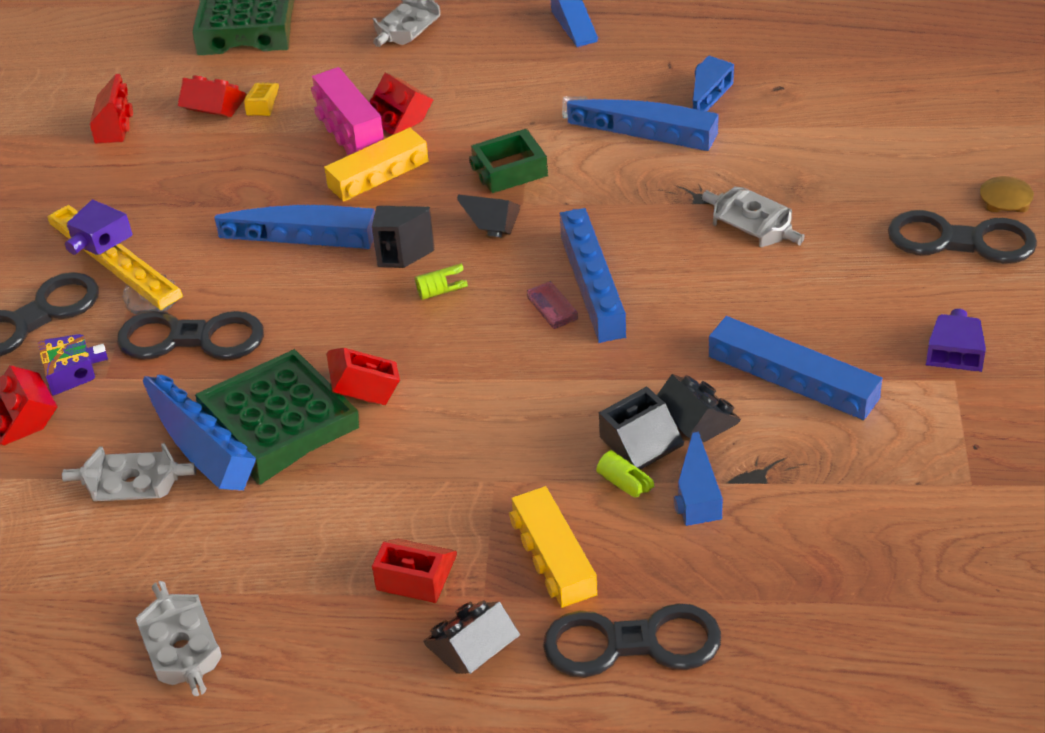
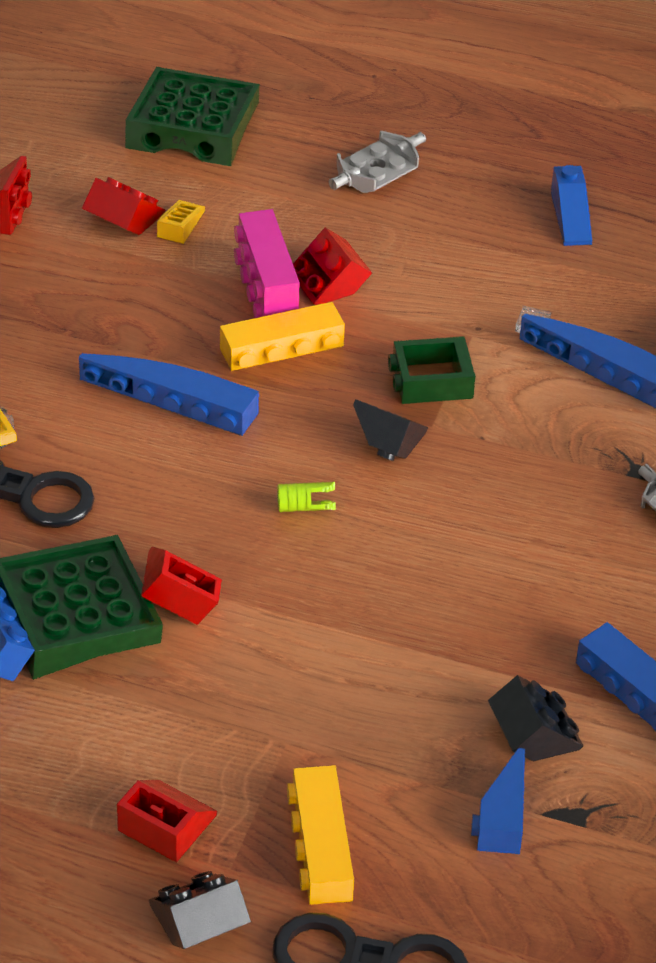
camera: 10 degrees right, 0 degrees up
black slope [371,206,435,268] -> none
clear pink tile [527,281,578,329] -> none
blue brick [560,208,626,343] -> none
lime hinge [596,451,655,498] -> none
slope [599,386,684,470] -> none

